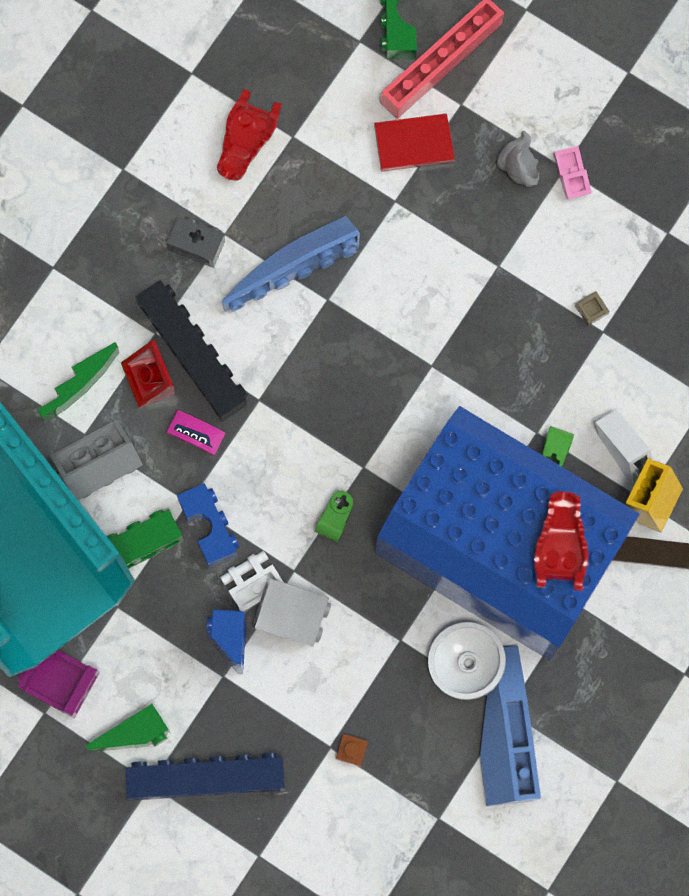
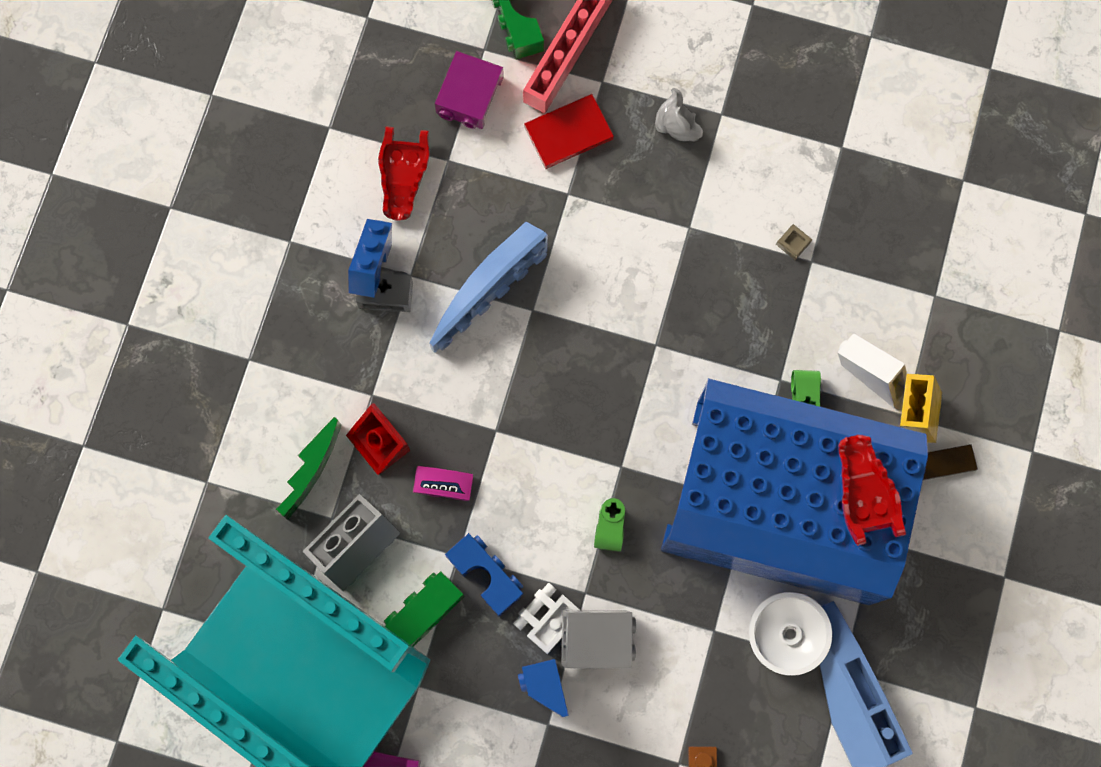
camera: 15 degrees left, 0 degrees up
black brick [135,280,248,422] -> none
bright pink slope [553,146,592,200] -> none
none -> blue arch [348,219,392,298]
none -> magenta panel [435,51,504,129]

